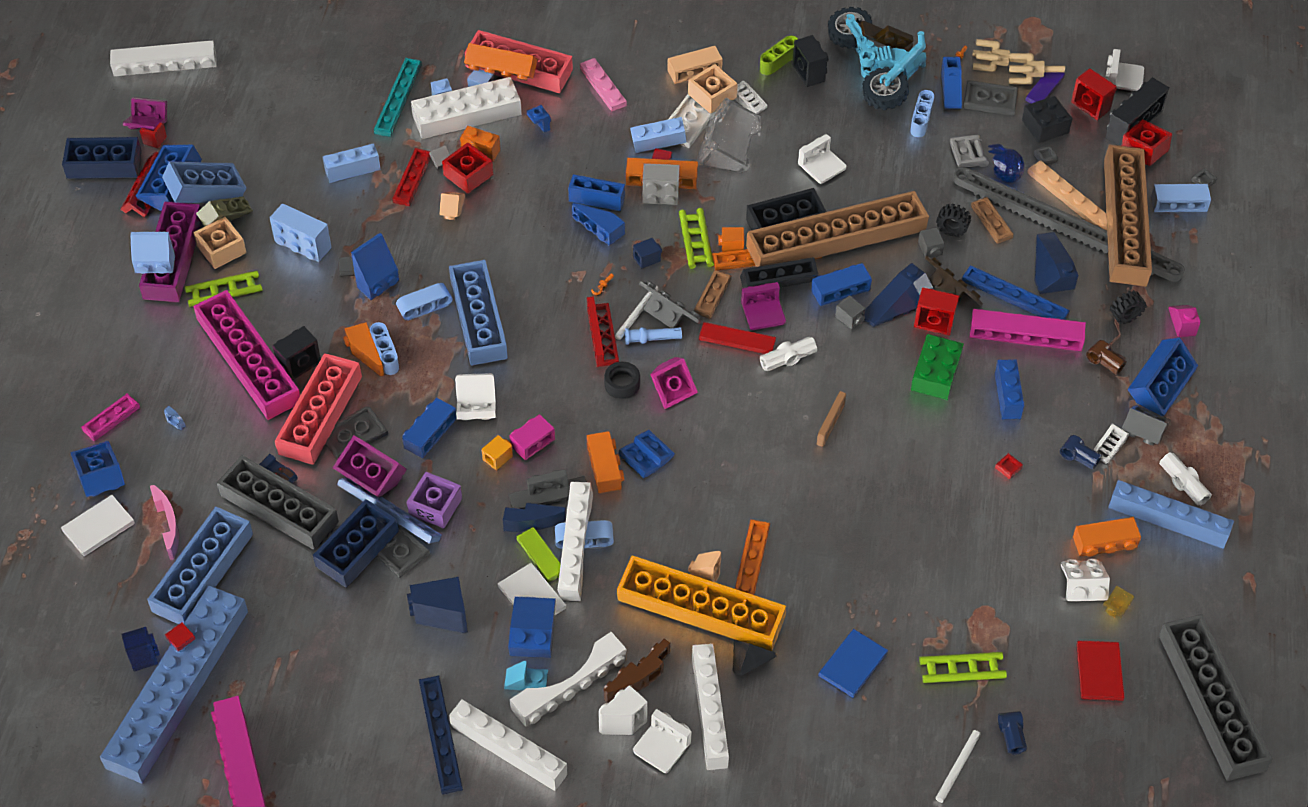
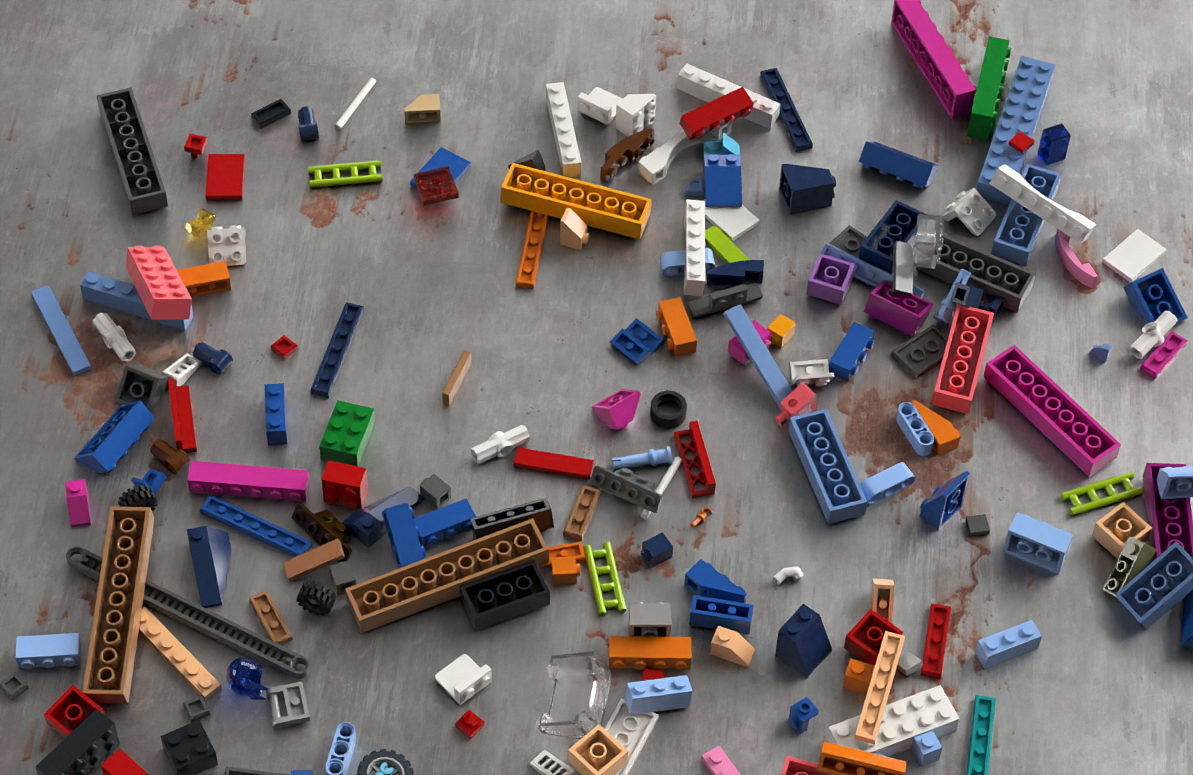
camera: 175 degrees right, 0 degrees up
black brick [272,326,321,381] -> none
magenta bracket [741,282,786,330] -> none
none -> medium blue tile [31,285,92,376]
none -> coral brick [126,246,192,320]
none -> blue bracket [131,469,167,494]
none -> red fence [168,378,197,453]
none -> red tile [184,134,208,157]
none -> black tile [251,99,291,129]
none -> nougat tile [283,538,345,582]
none -> dark blue tile [310,302,364,398]
none -> blue brick [382,503,426,569]
none -> tan slope [404,94,441,123]
none -> clear red plate [413,166,459,206]
none -> red tile [455,710,485,739]
none -> red brick [679,87,754,141]
none -> medium blue tile [685,178,703,196]
none -> light nougat slope [710,626,755,668]
none -> medium blue tile [723,304,793,410]
none -> white arm [772,566,803,585]
none -> coral torso [774,383,817,427]
none -> dark blue slope [775,604,832,678]
none -> light nougat plate [854,631,905,744]
none -> blue slope [859,141,939,188]
none -> tile [893,241,913,297]
none -> clear brick [913,214,943,268]
none -> light blue pin [933,269,971,325]
none -> white bracket [943,188,996,237]
none -> dark blue brick [951,283,984,308]
none -> green brick [967,36,1012,141]
none -> white arch [989,164,1096,244]
none -> white piece [1129,310,1178,359]

